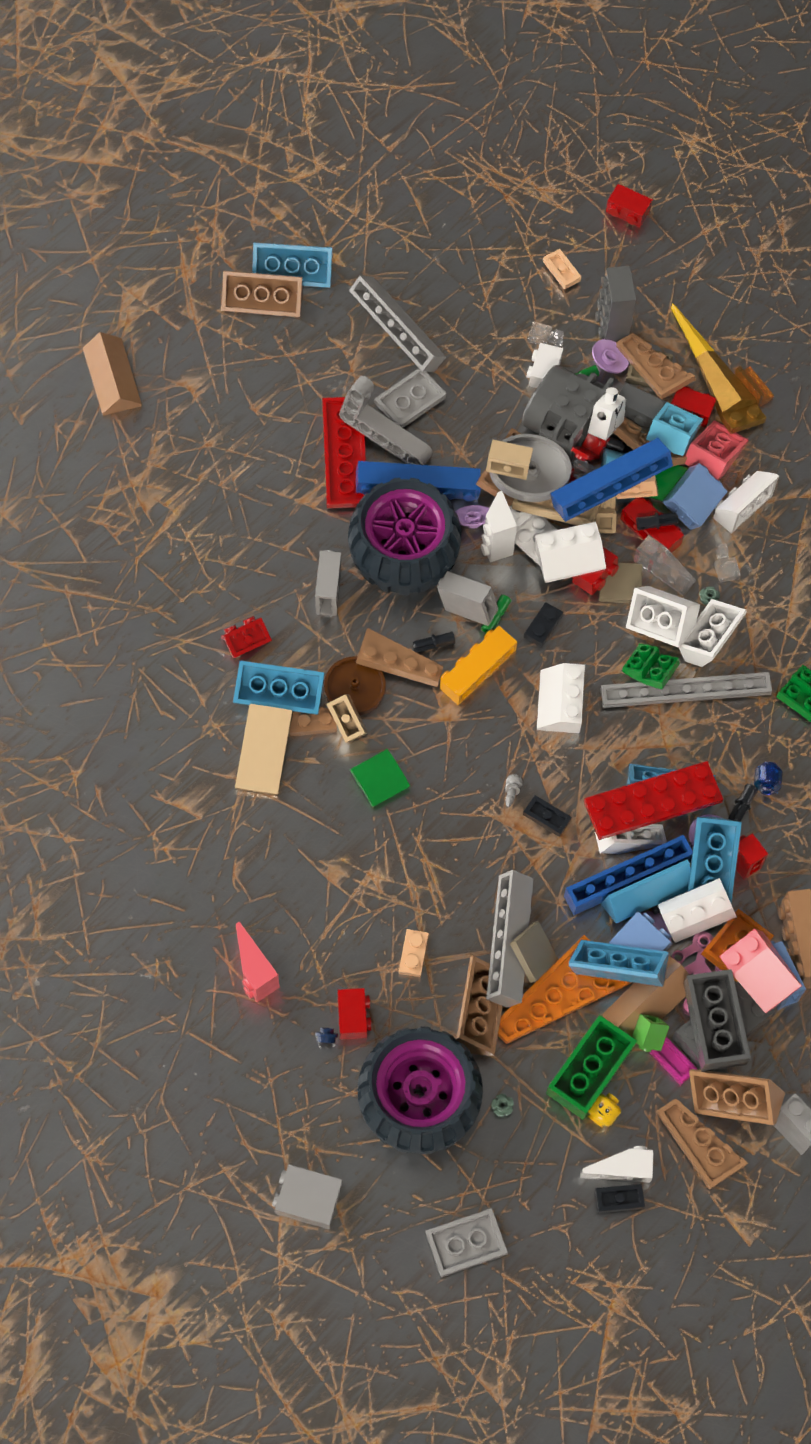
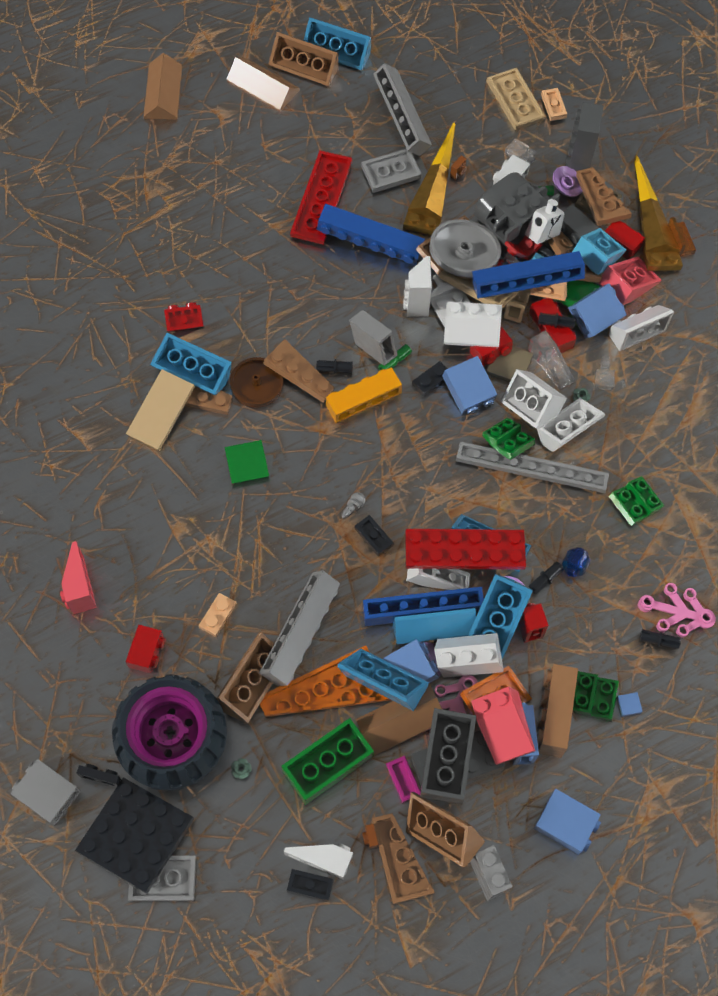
camera: 20 degrees right, 0 degrees up
light grey brick [315,550,341,616] -> none
dark blue plate [315,1027,338,1043] -> none
tan brick [327,694,368,743] -> none
light grey beam [339,376,433,465] -> none
wheel [348,478,461,595] -> none
lavender dish [455,505,490,528] -> none
tan brick [486,440,533,480] -> none
dark tan tile [510,921,559,983] -> none
white slope [537,663,585,733] -> none
yellow head [587,1092,621,1128] -> none
red brick [606,184,653,227] -> none
bright green brick [632,1014,670,1052] -> none
none -> black plate [75,777,194,894]
none -> black plate [76,764,122,787]
none -> slope [227,57,300,112]
none -> dark orange plate [362,824,378,850]
none -> pearl gold plate [403,122,456,236]
none -> medium blue brick [442,356,498,414]
none -> dark orange plate [450,155,467,180]
none -> tan tile [486,68,546,130]

